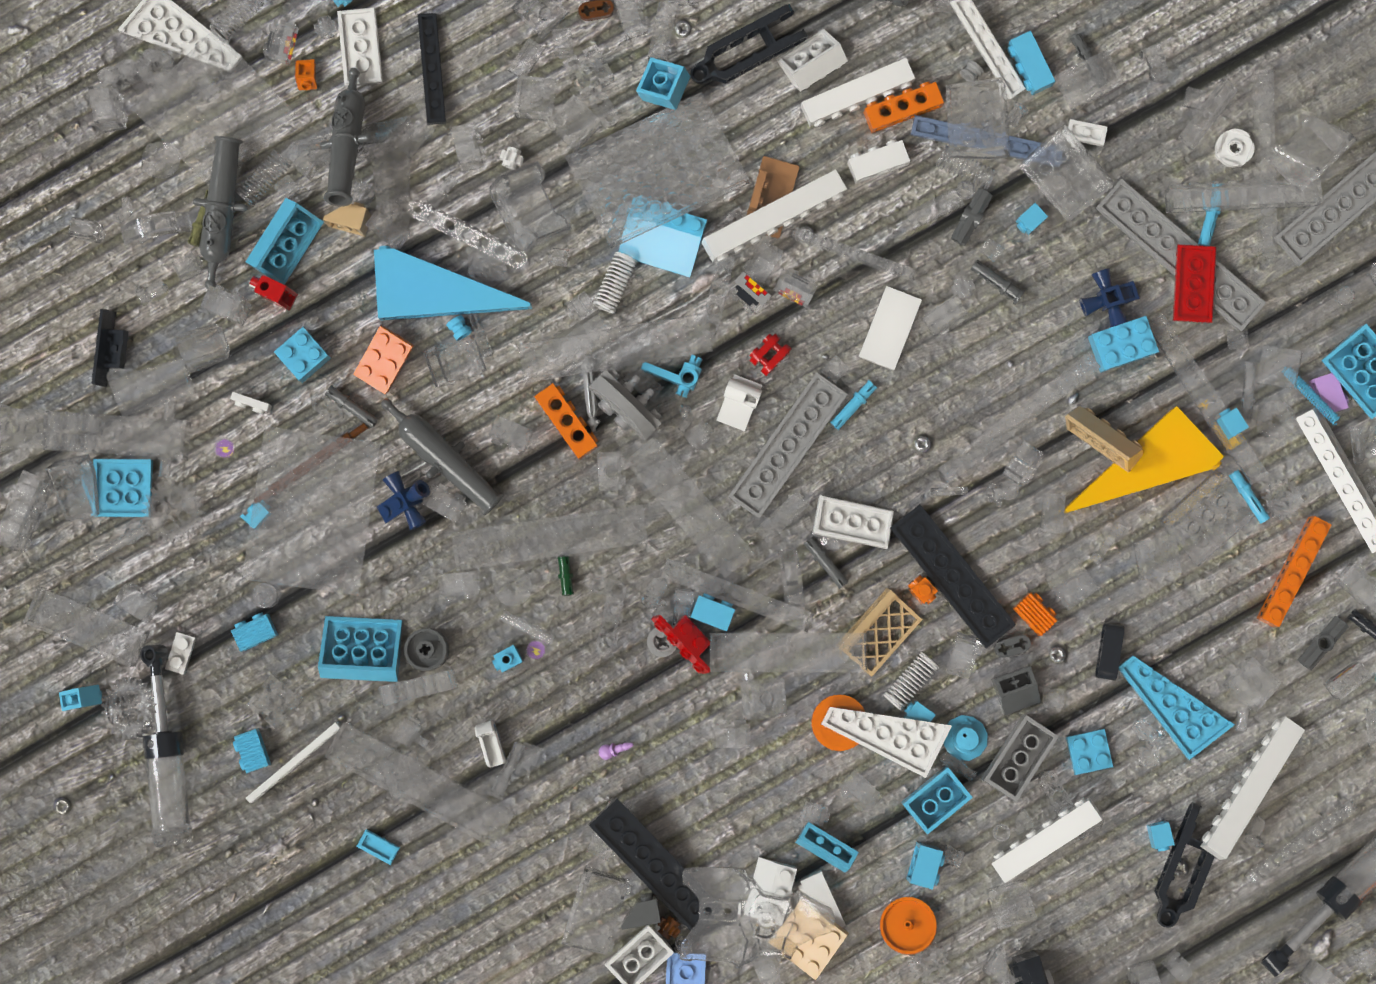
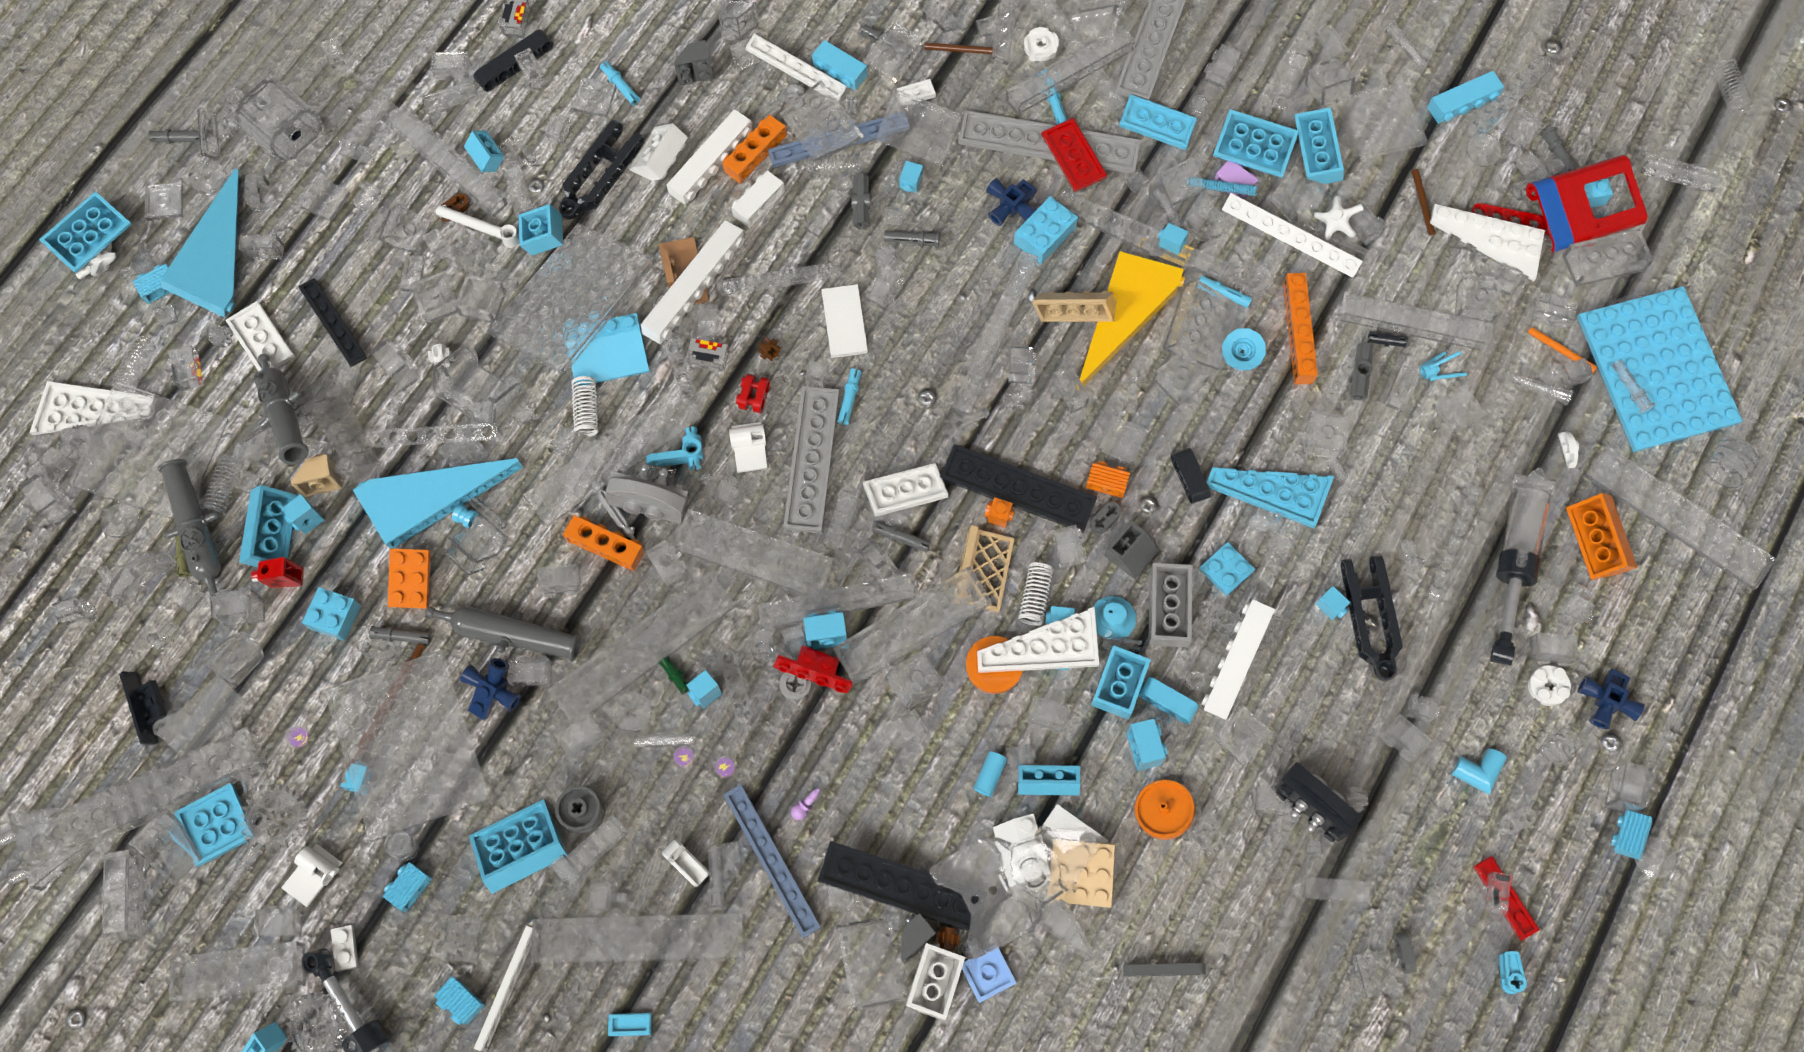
camera: 25 degrees left, 15 degrees down
white plate [230,392,272,415] -> none
orange bracket [295,59,317,90] -> none
medium azure brick [492,645,524,673] -> none
clear brick [773,268,818,308] -> none
white brick [1200,717,1305,860] -> none
none -> medium azure brick [281,494,324,534]
none -> white piece [281,844,342,907]
none -> white piece [436,205,519,248]
none -> medium azure brick [686,670,722,709]
none -> clear tile [714,756,735,778]
none -> sand blue plate [723,784,821,939]
none -> reddish brown gear [756,337,781,361]
none -> reddish brown bar [925,43,995,55]
none -> medium azure pin [973,751,1007,797]
none -> medium azure tile [1119,94,1197,150]
none -> medium azure beam [1138,677,1199,724]
none -> medium azure hat [1222,328,1266,371]

